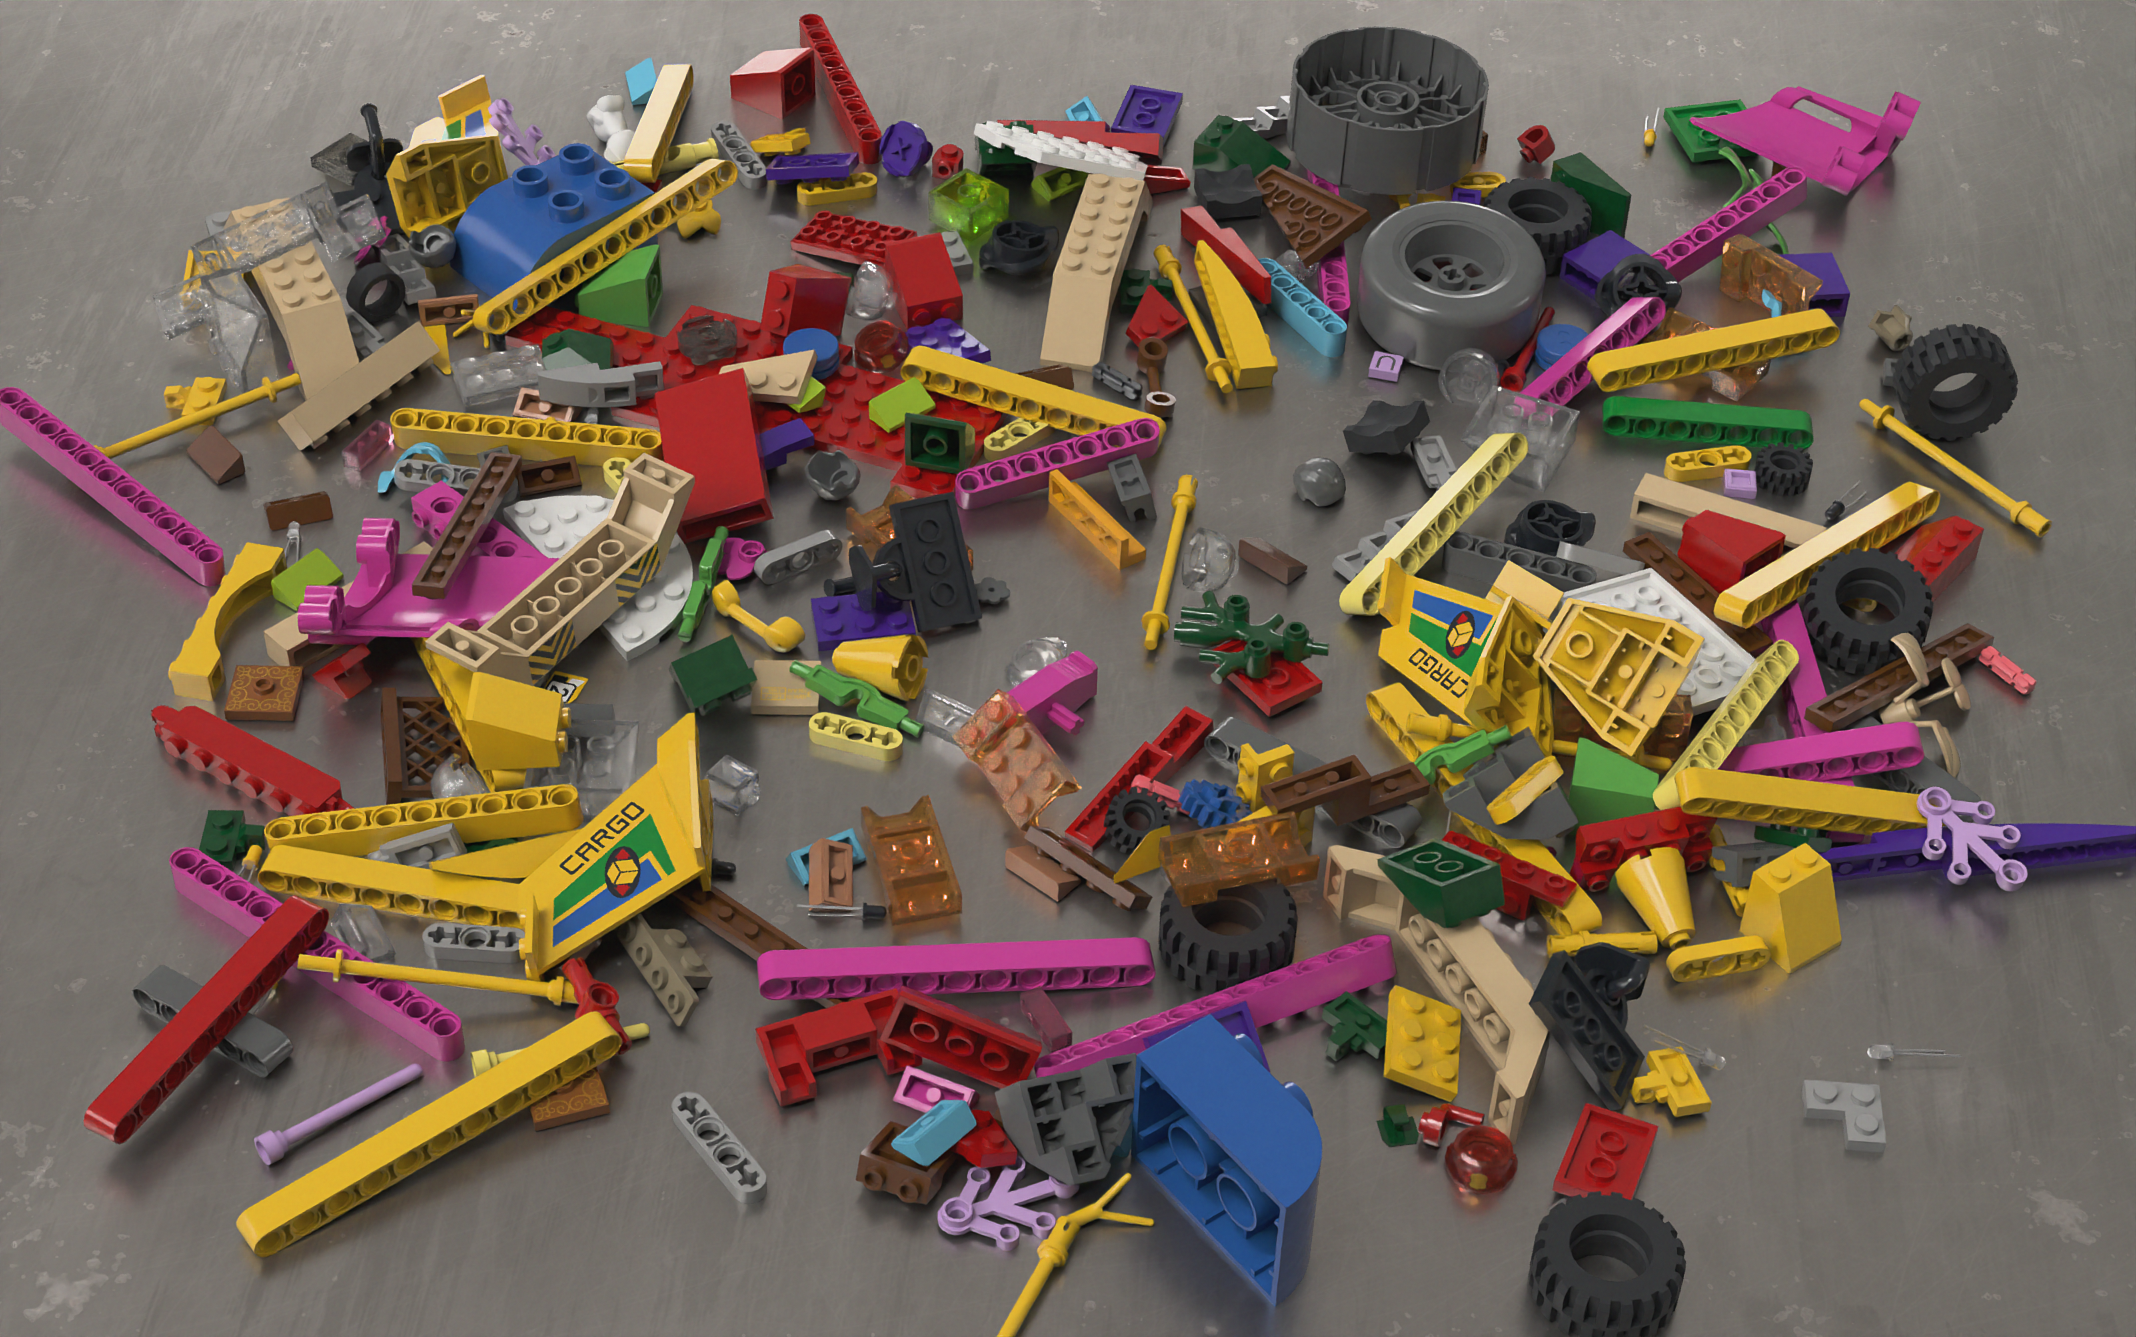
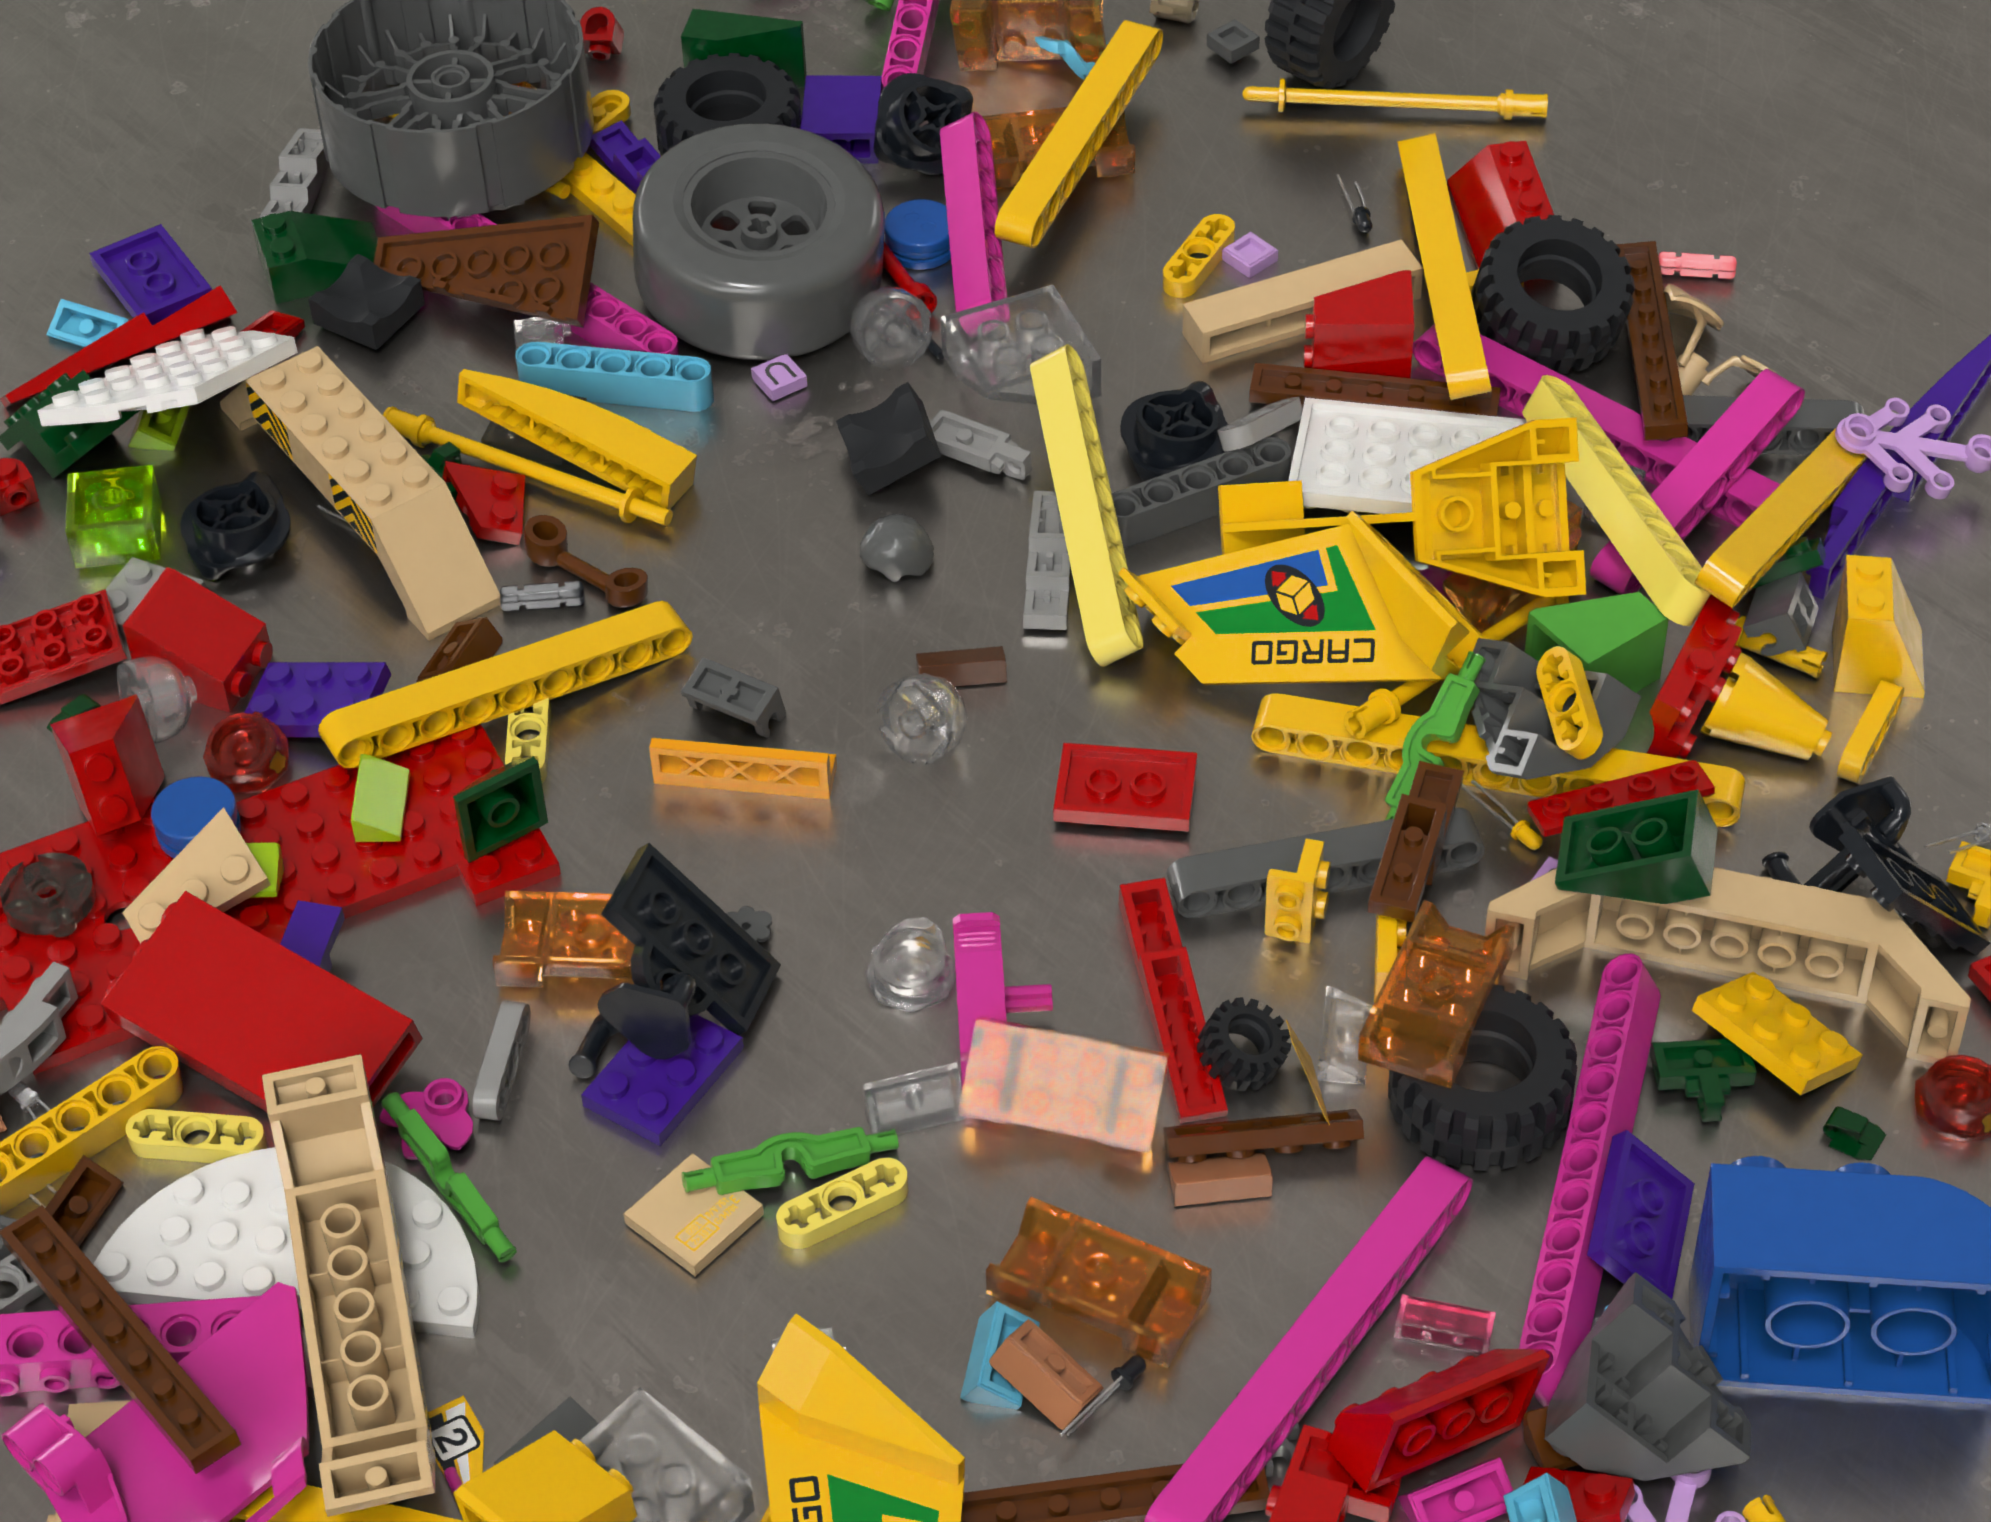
camera: 45 degrees left, 5 degrees up
dark green bracket [669,634,757,716] -> none
yellow piece [712,580,805,653] -> none
dark grey hair [805,450,861,501] -> none
yellow cone [832,634,928,701] -> none
dark pink beam [955,418,1160,510] -> none
yellow plant [1066,1173,1155,1229] -> none
coral axle [1131,775,1190,815] -> none
yellow bar [1141,474,1198,650] -> none
dark green plant [1174,591,1330,684] -> none
blue gear [1178,779,1253,834] -> none
red slope [1181,206,1271,304] -> none
red plate [1418,1103,1485,1147] -> none
yellow pin [1546,931,1658,958] -> none
green beam [1602,396,1814,450] -> none
black tyre [1754,443,1813,497] -> none

